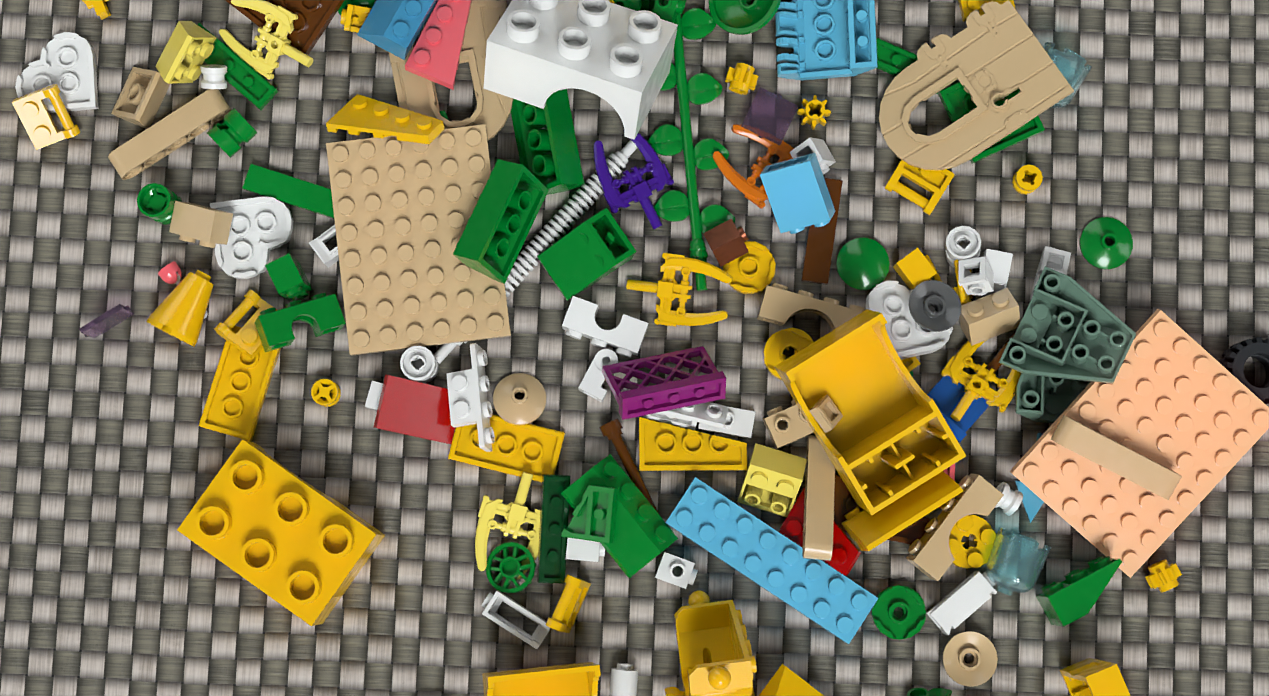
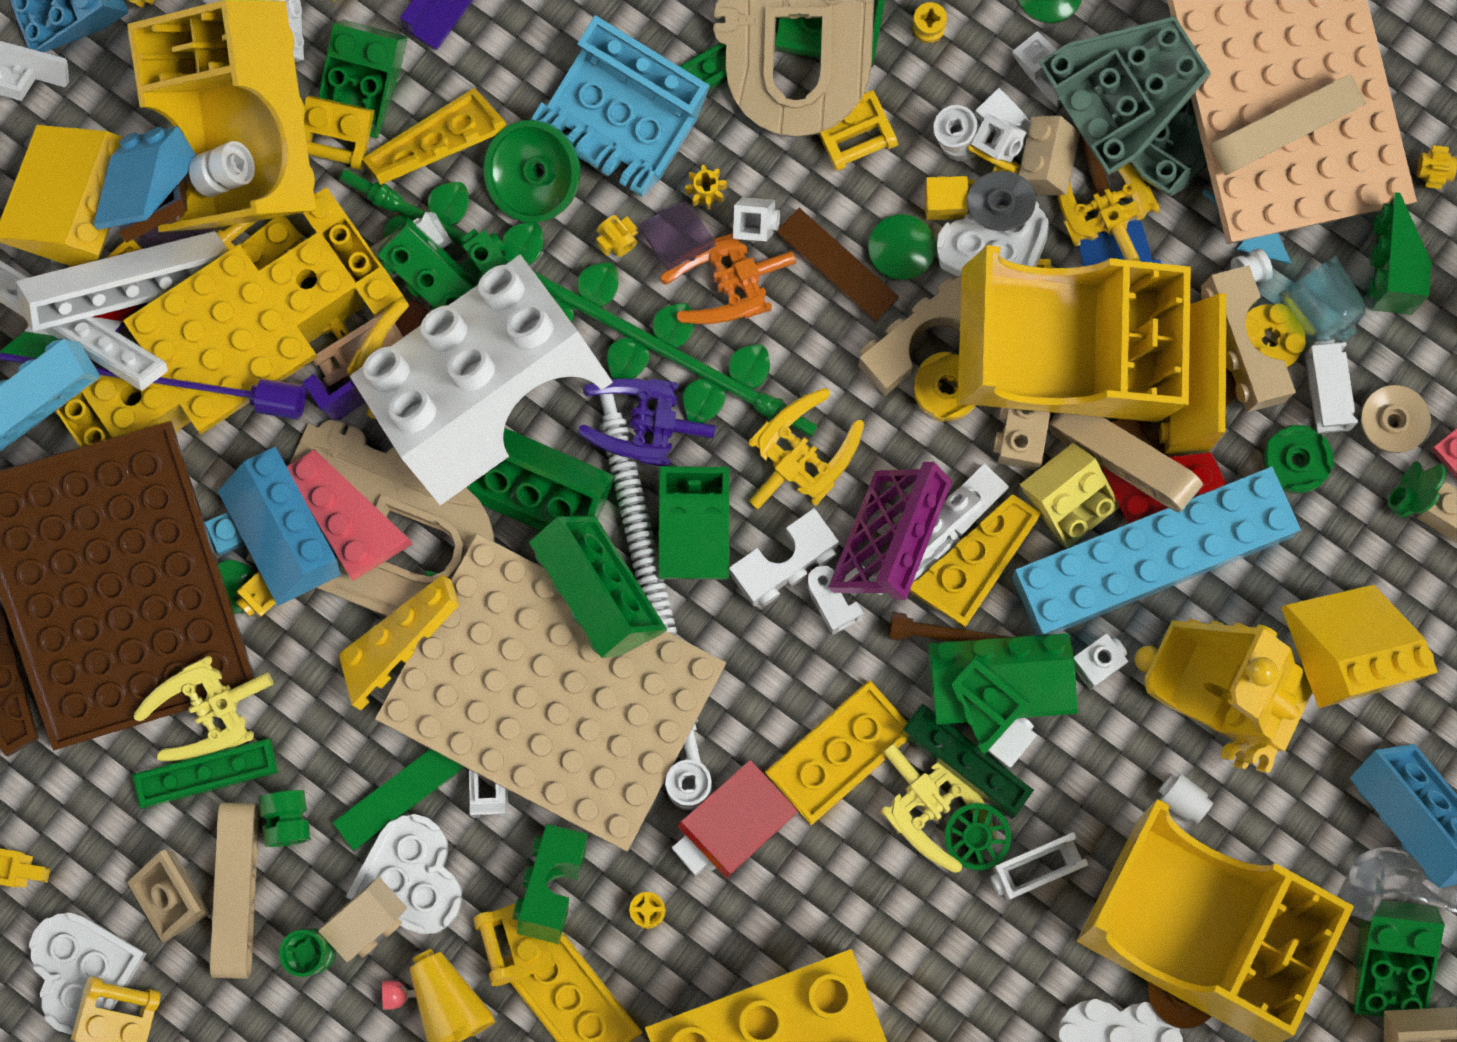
camera: 55 degrees left, 5 degrees down
light yellow slope [155,21,216,84] -> none
white wheel [200,64,227,89] -> none
green brick [265,253,313,301] -> none
white bracket [446,343,495,452] -> none
tan dish [493,373,546,425] -> none
yellow plate [545,574,591,633] -> none
copper brick [703,219,749,267] -> none
yellow tile [723,241,776,294] -> none
medium azure brick [760,153,835,234] -> none
tan tile [810,395,843,433] -> none

